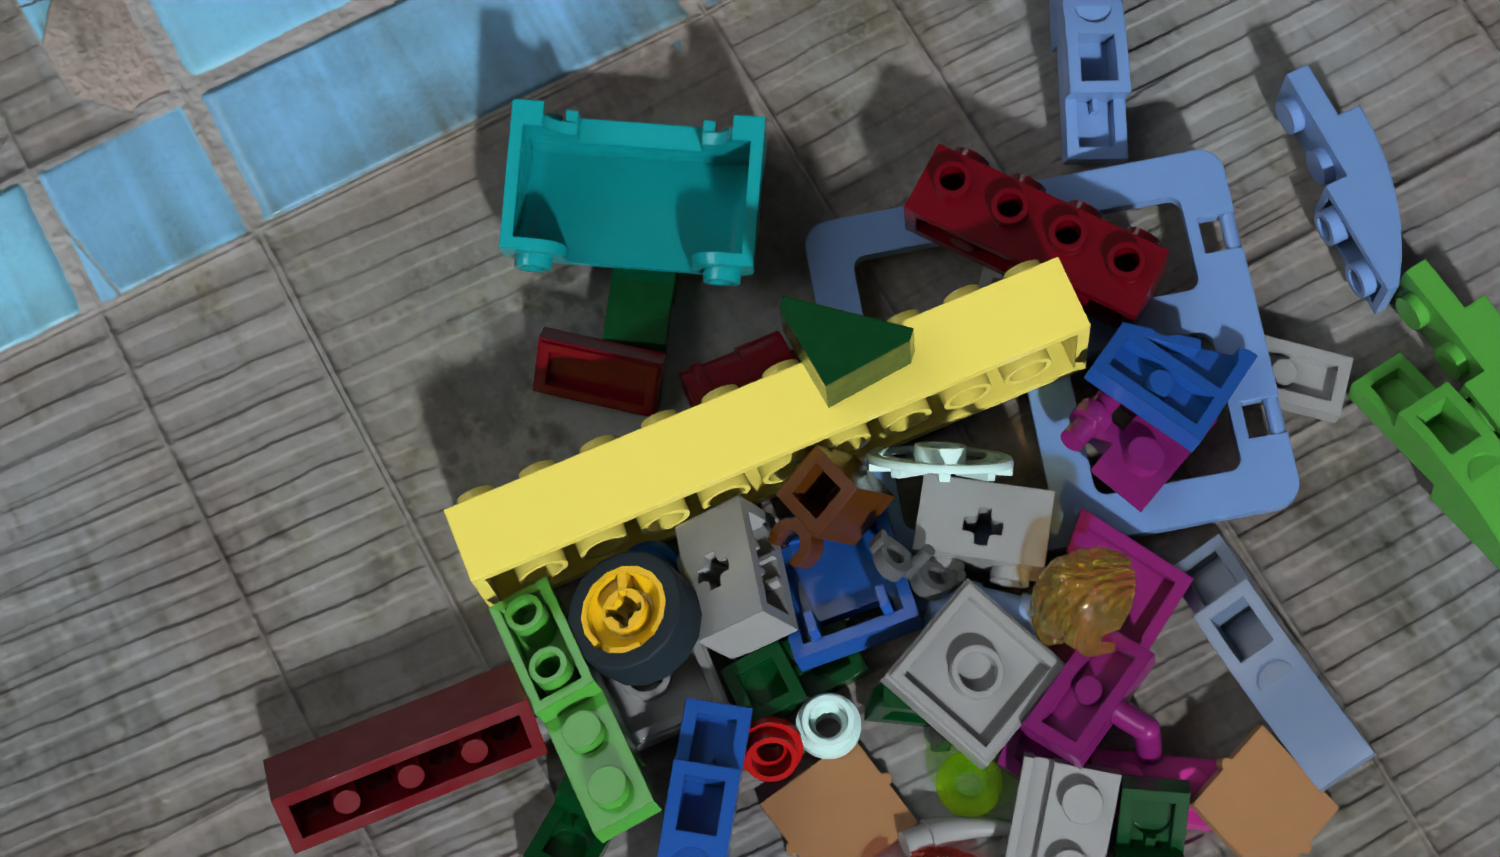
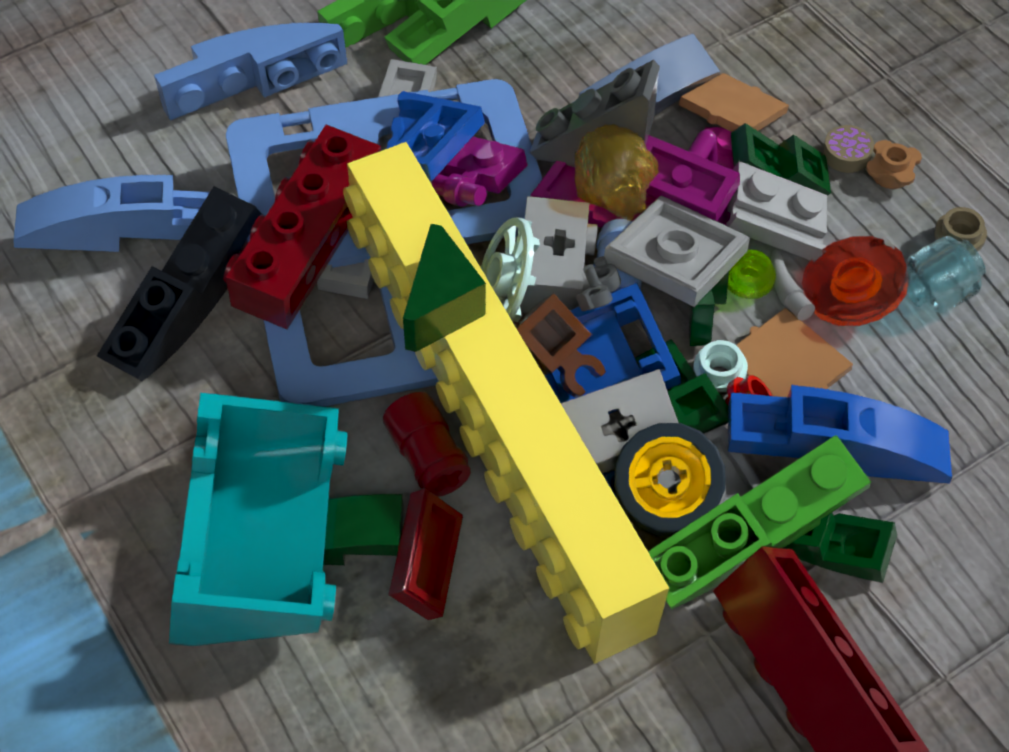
camera: 95 degrees left, 15 degrees down
none -> black slope [97,186,262,382]
none -> dark grey slope [530,59,660,173]

